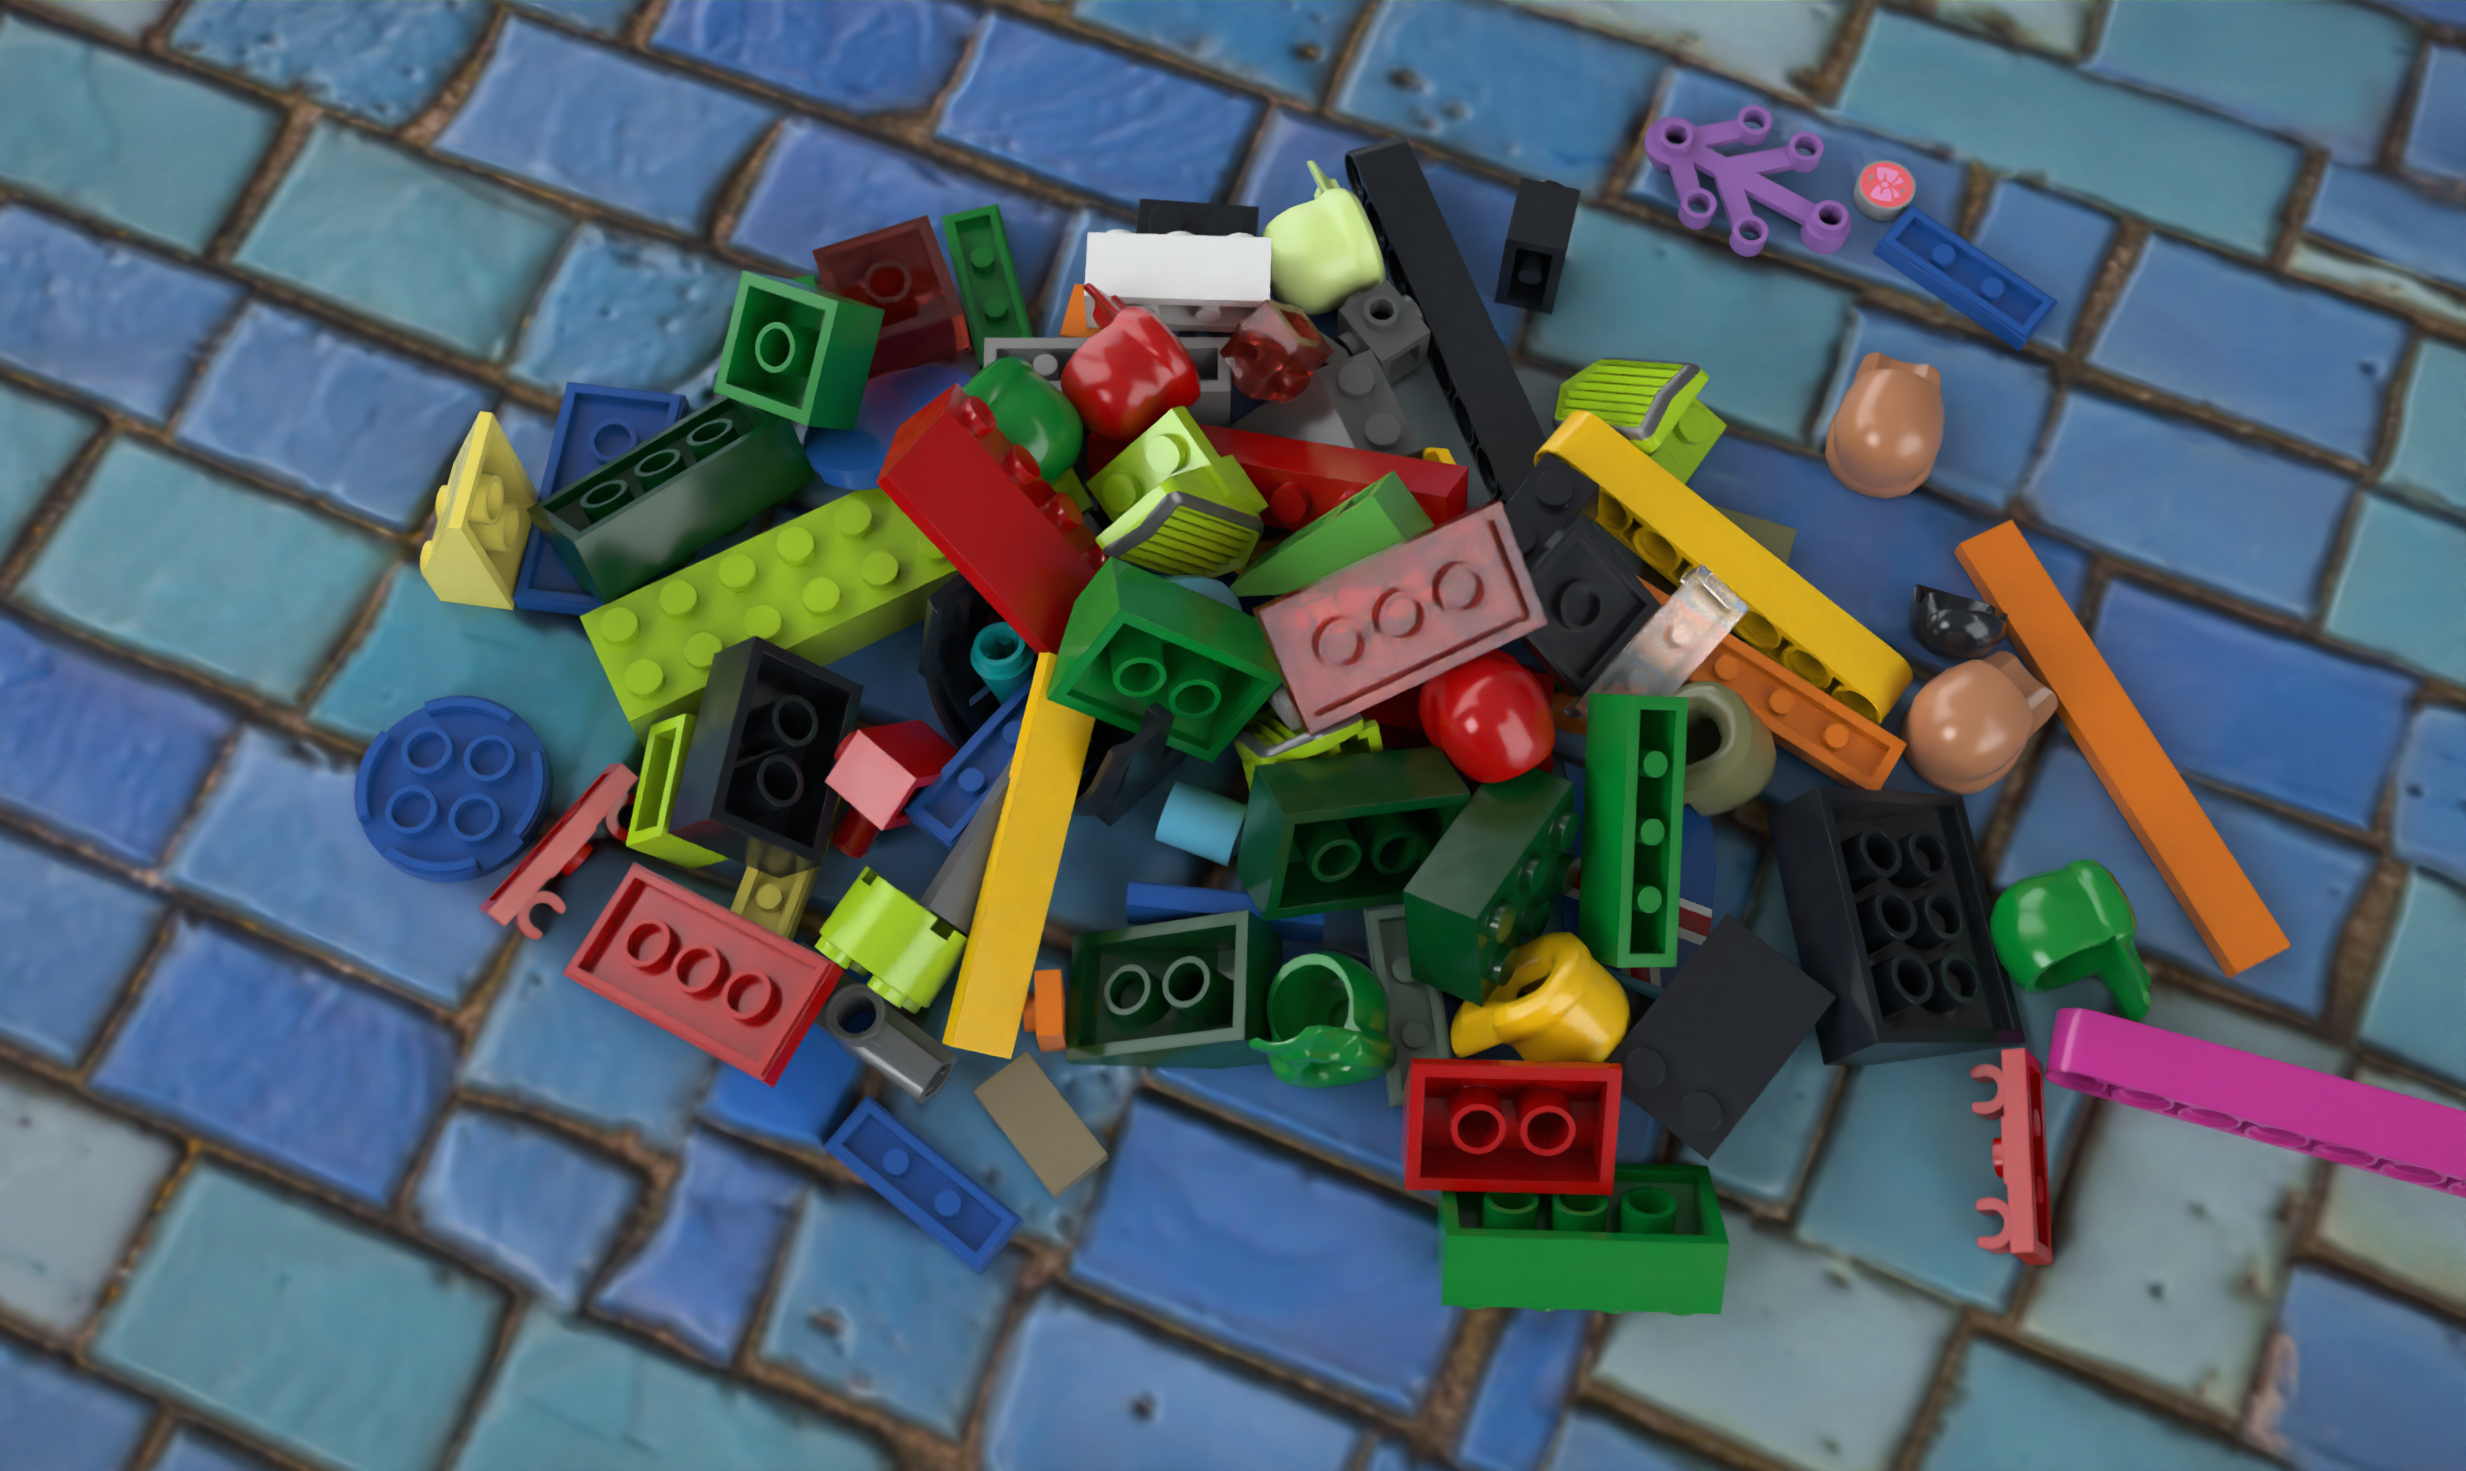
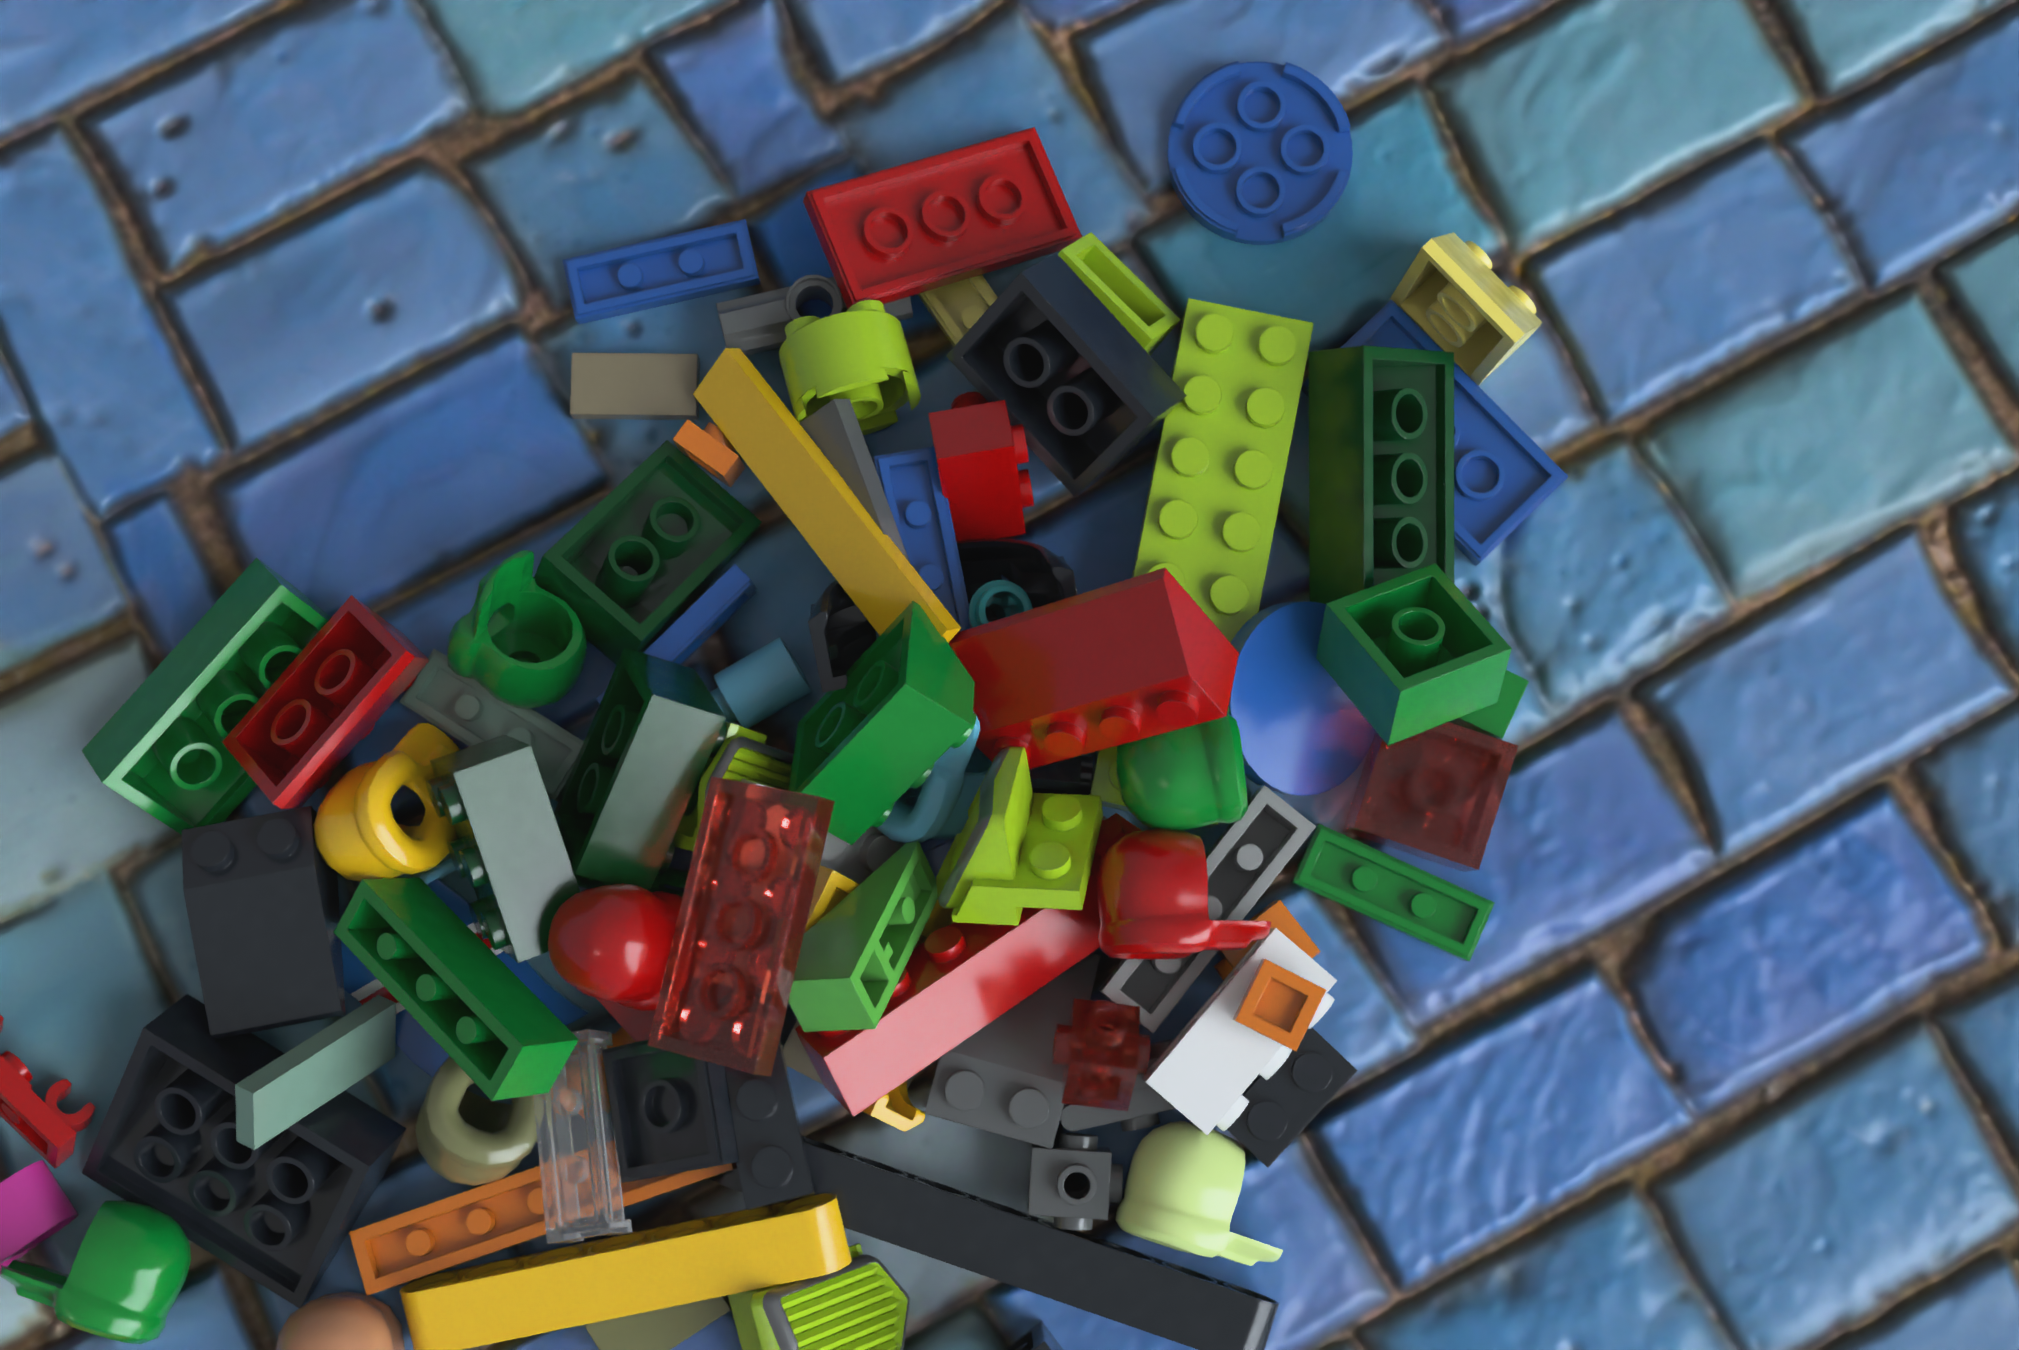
camera: 125 degrees right, 15 degrees up
plate [478,763,638,940] -> none
none -> sand green tile [235,995,396,1150]
none -> orange plate [1232,959,1326,1052]

